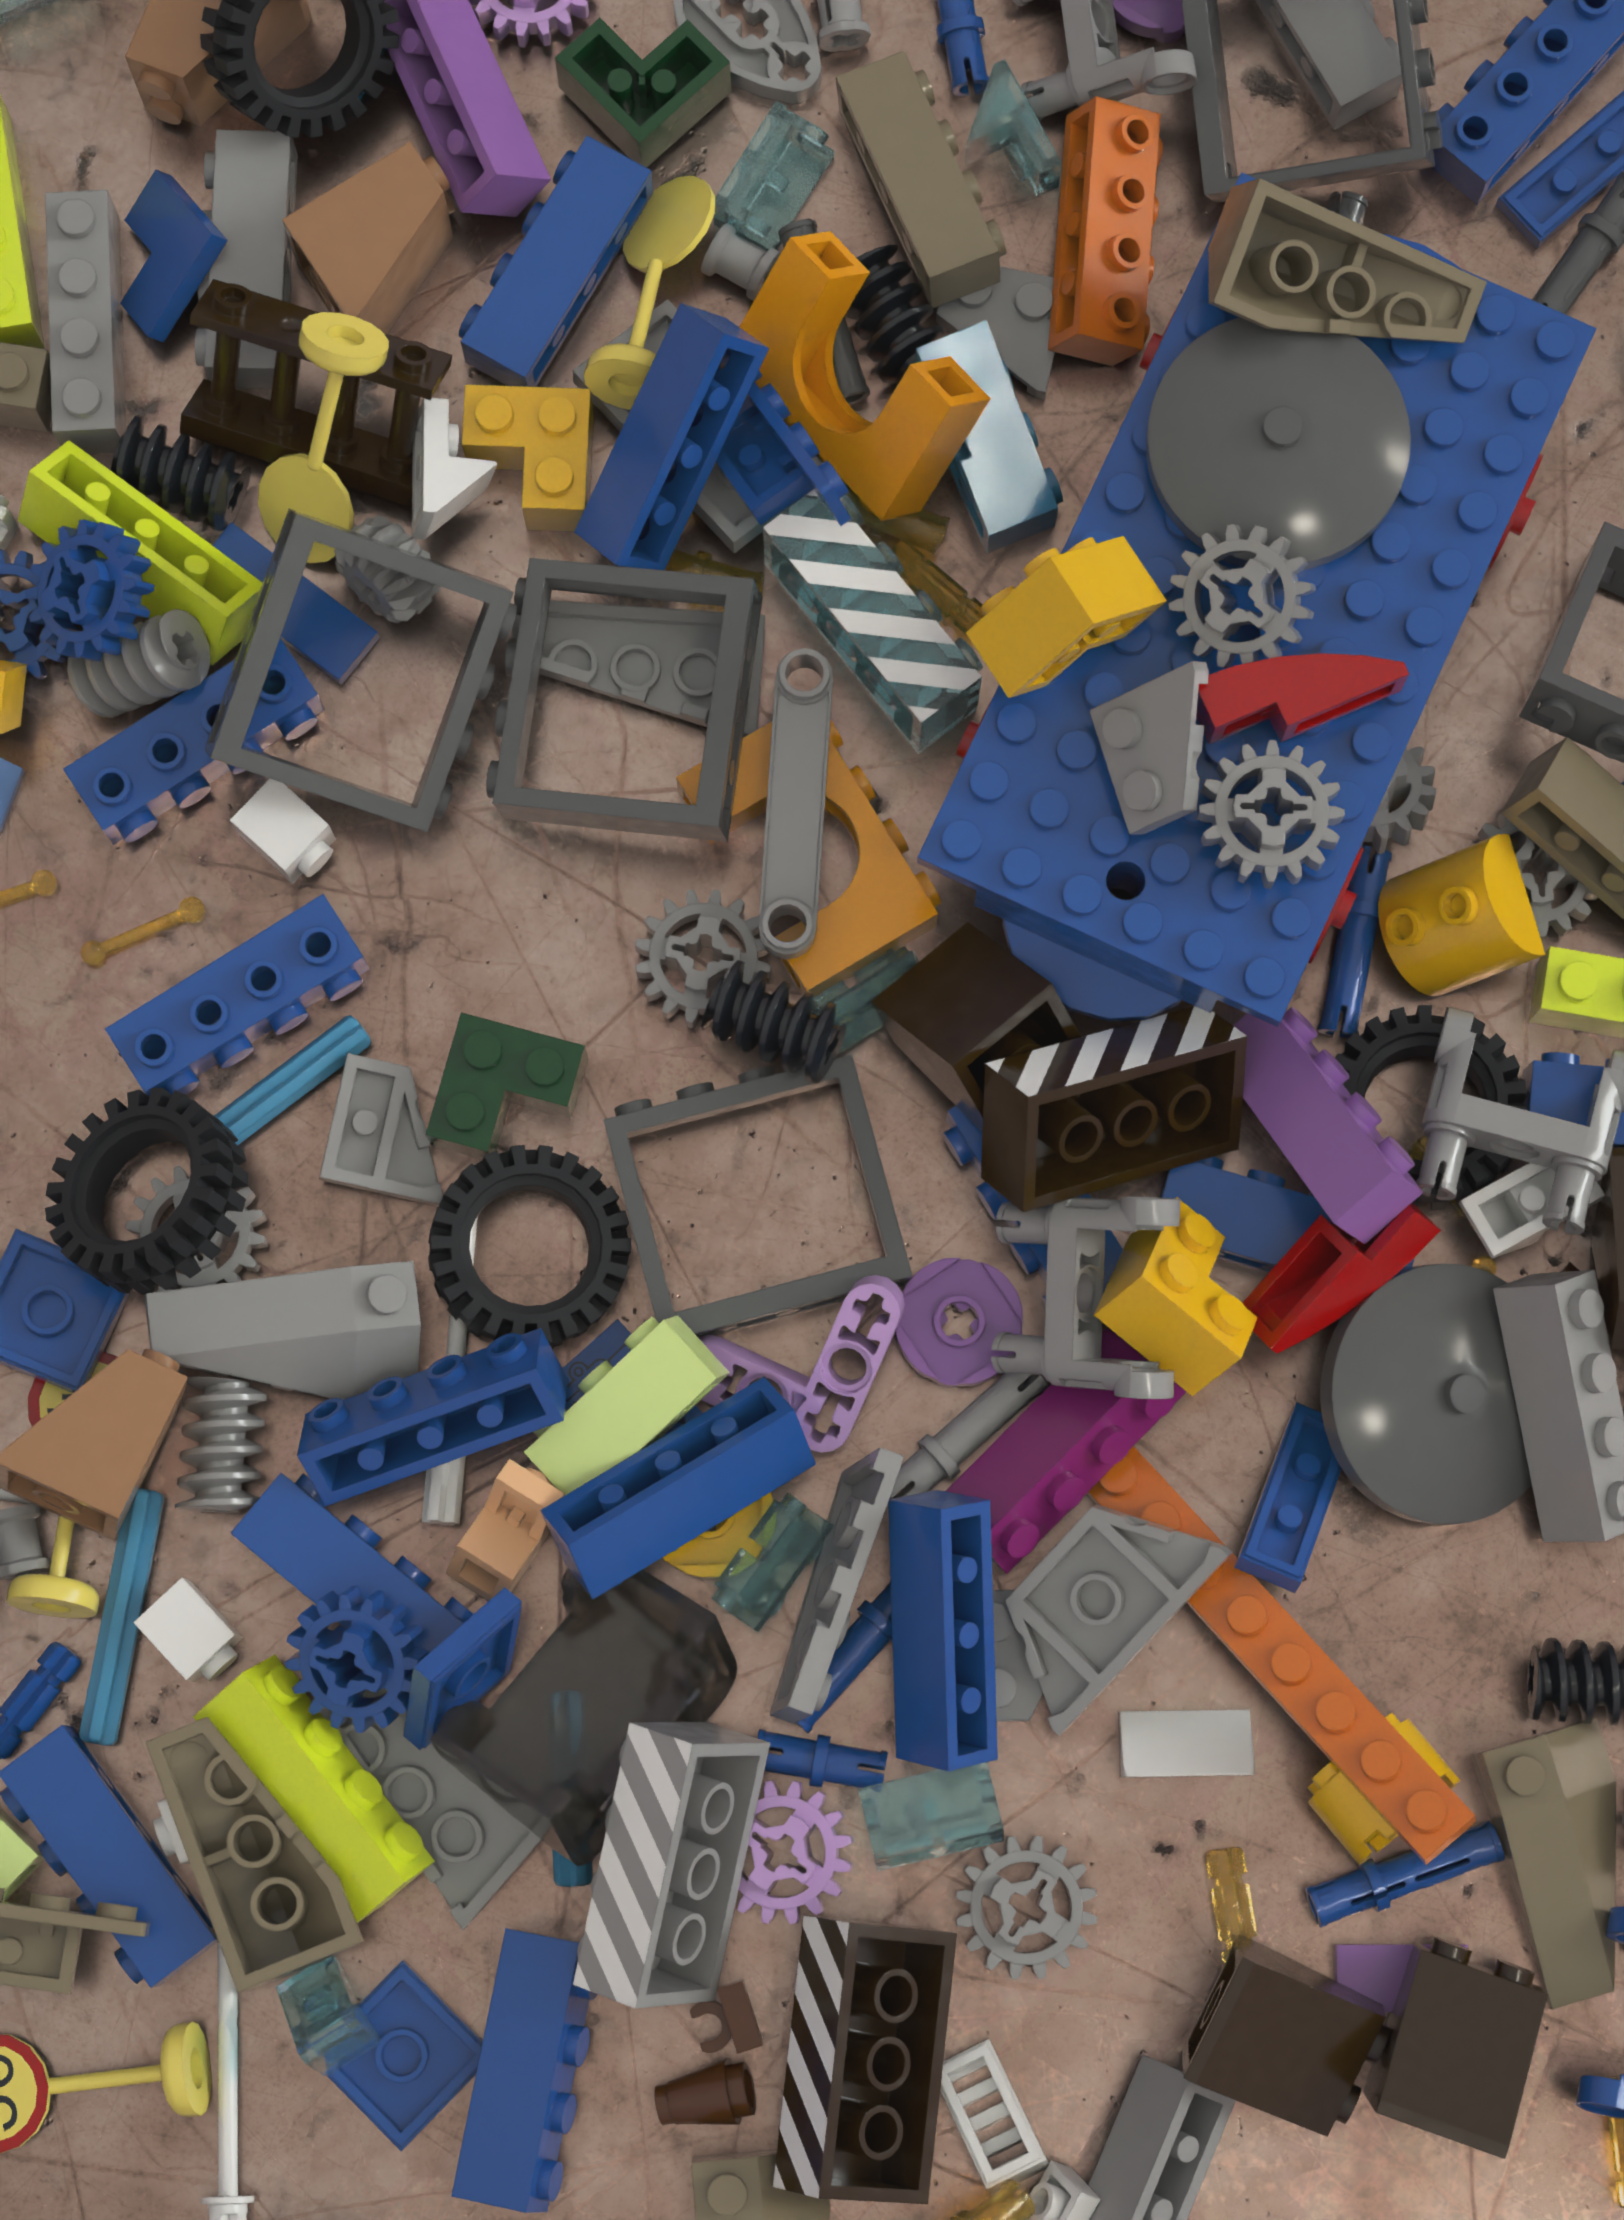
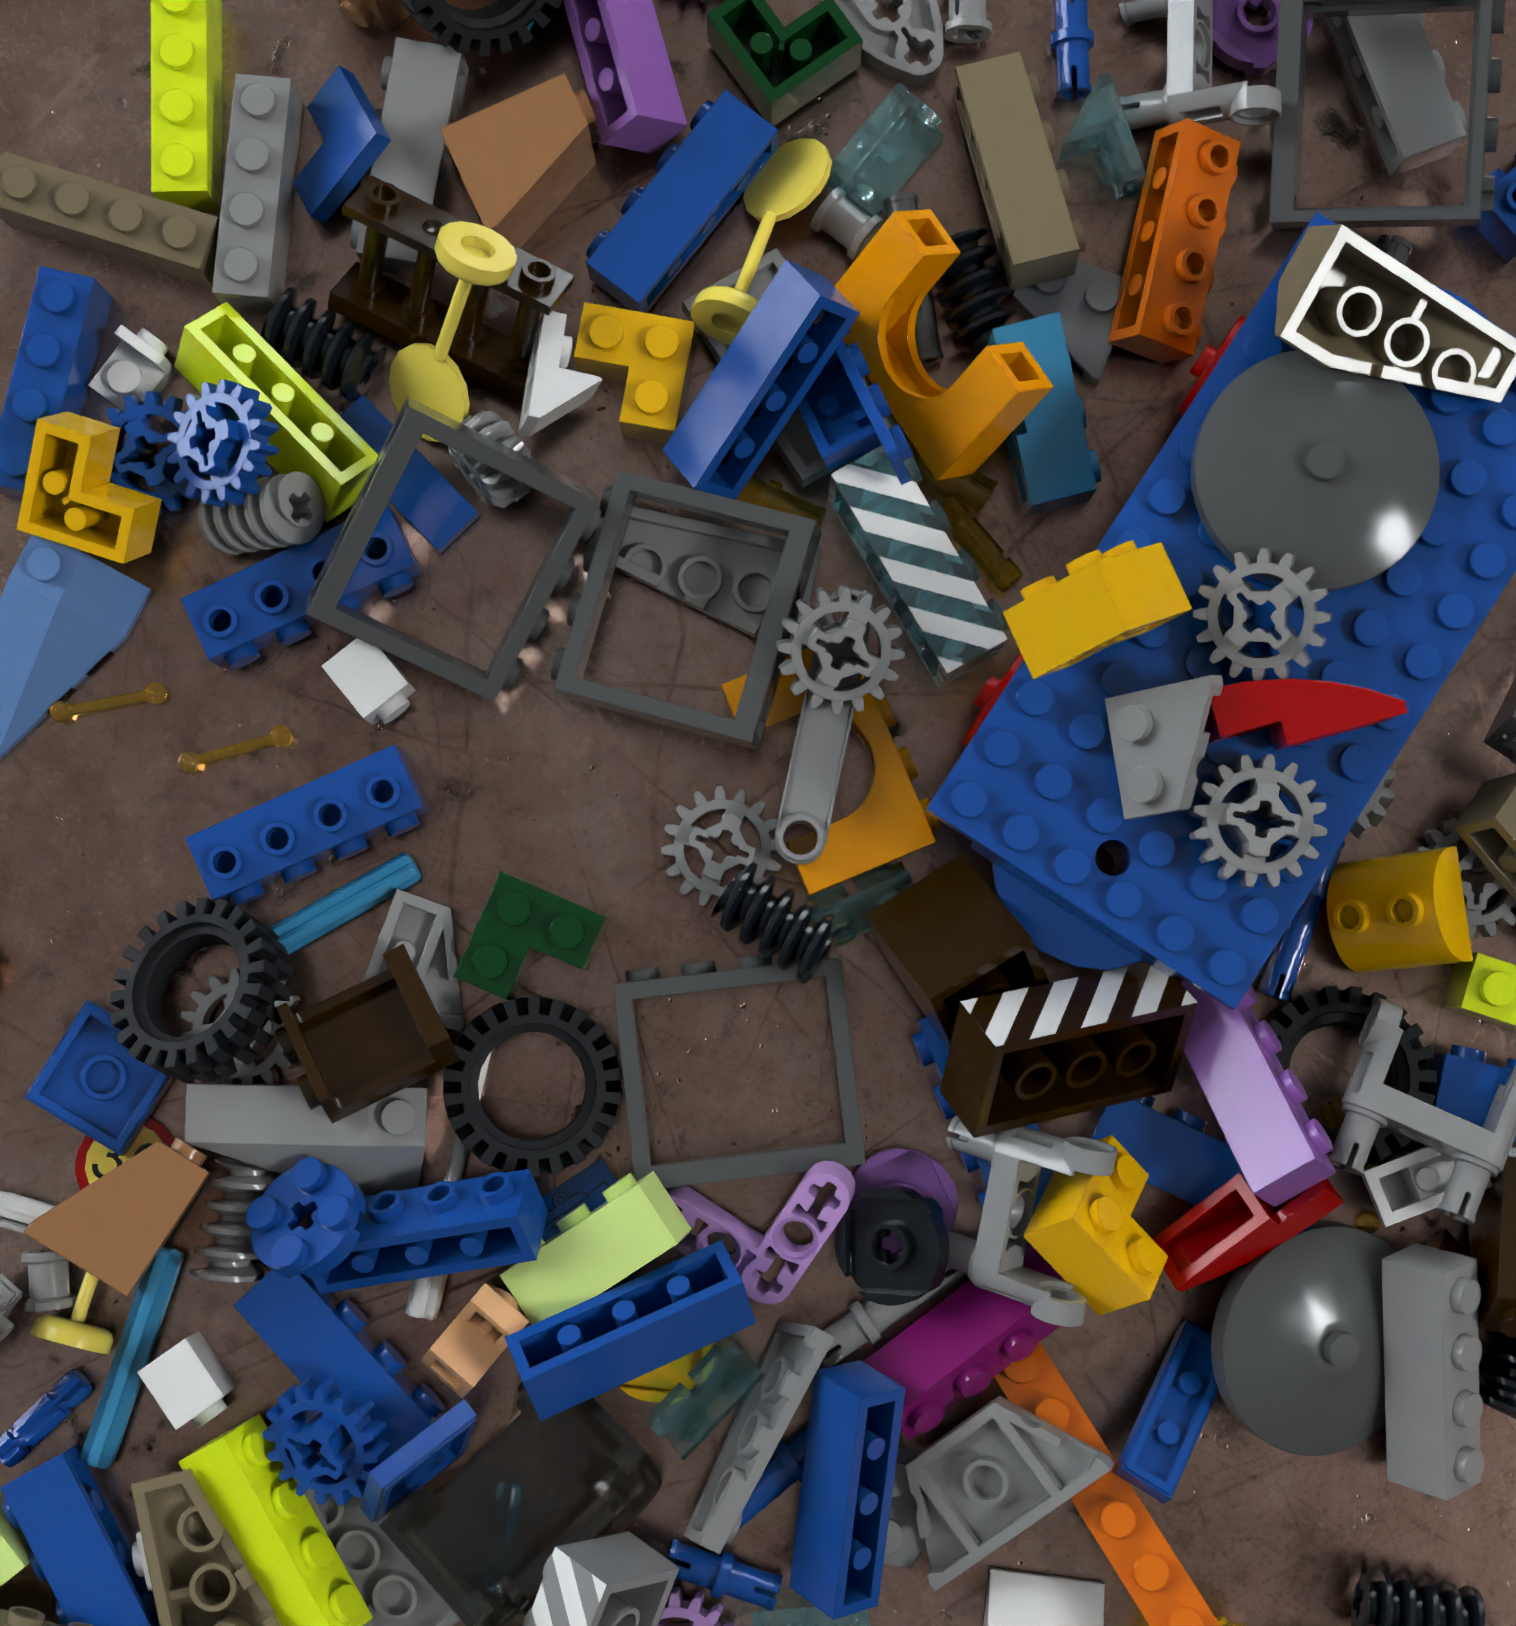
camera: 10 degrees right, 5 degrees up
none -> blue plate [246,1157,366,1279]
none -> dark brown panel [274,944,460,1124]
none -> light grey gear [776,585,905,715]
none -> black plate [835,1185,950,1306]

